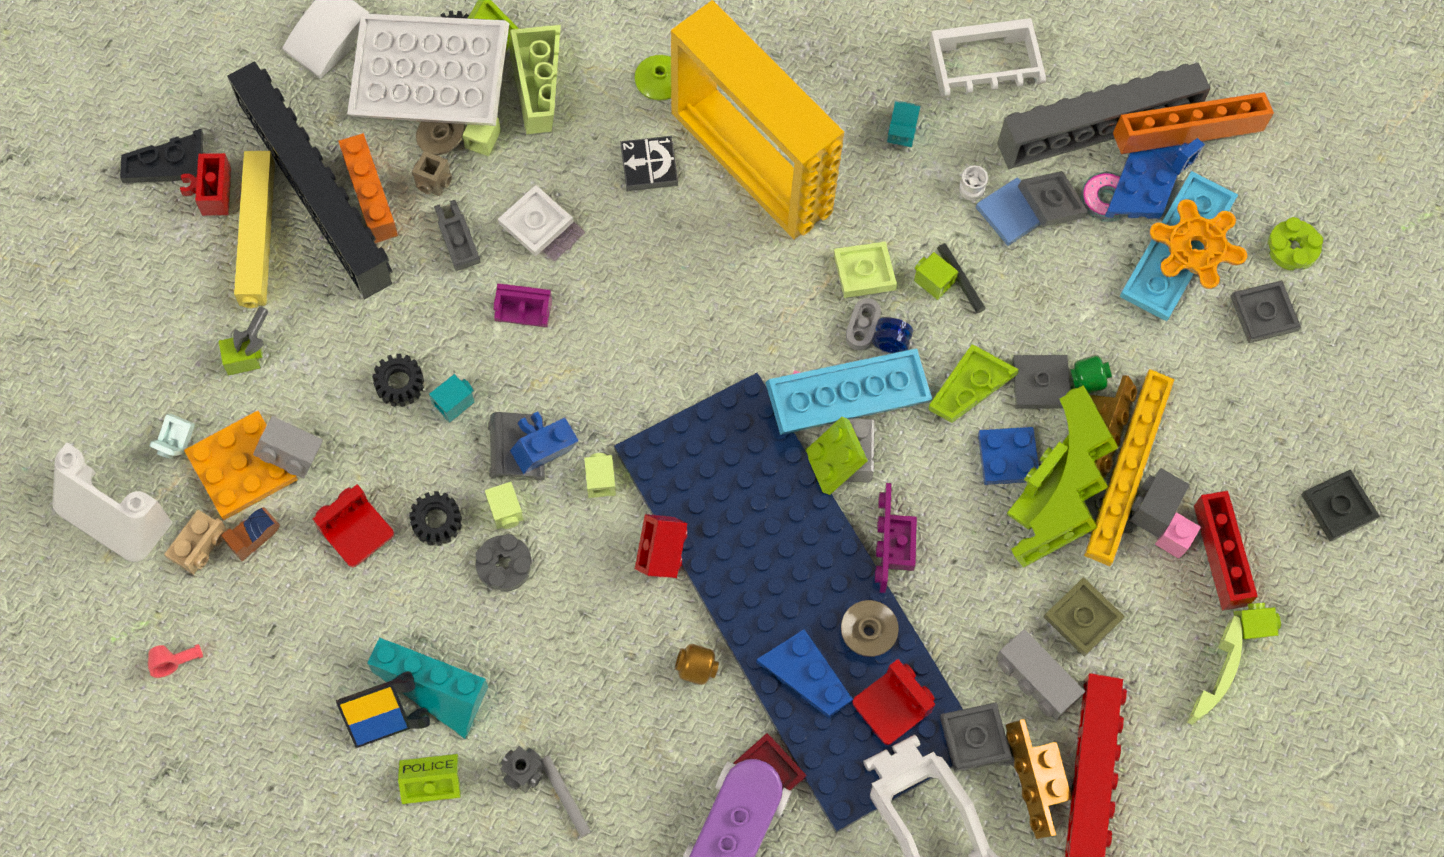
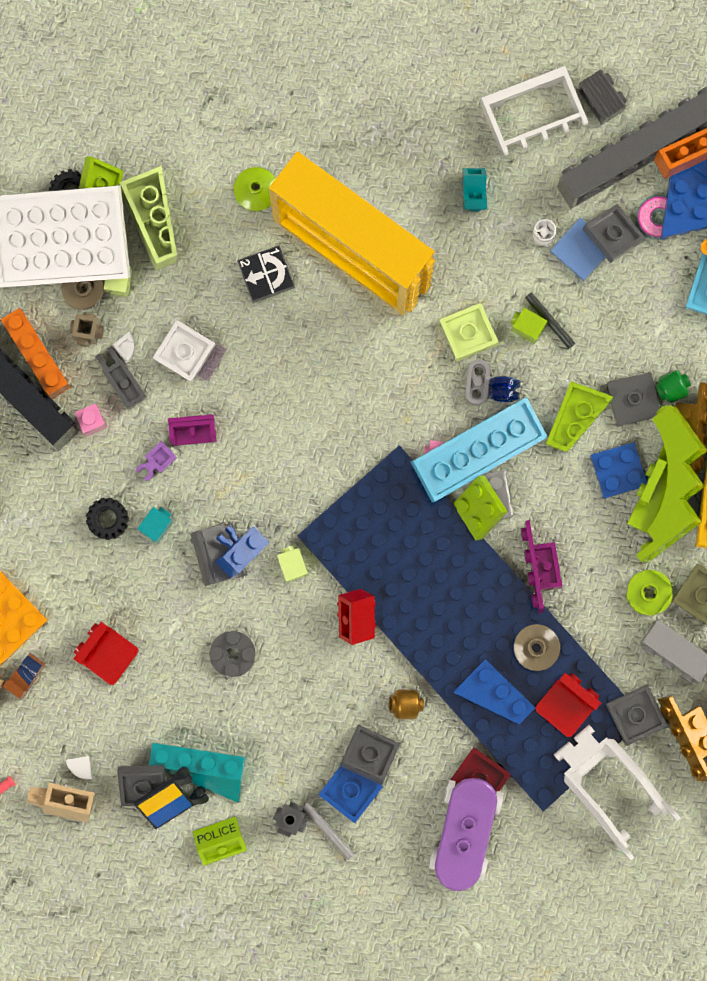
camera: 10 degrees left, 15 degrees up
light grey brick [253,416,323,479] -> none
black tyre [409,491,462,546] -> none
yellowish green brick [485,482,523,529] -> none
none -> tan hinge [27,783,95,823]
none -> white tile [66,756,93,779]
none -> bright pink brick [75,404,107,437]
none -> white tile [112,332,135,364]
none -> dark grey plate [117,765,166,806]
none -> medium lavender plate [136,441,177,482]
none -> blue plate [318,767,383,823]
none -> dark grey plate [340,724,400,785]
none -> dark grey brick [577,69,627,125]
none -> lime plate [626,570,673,616]

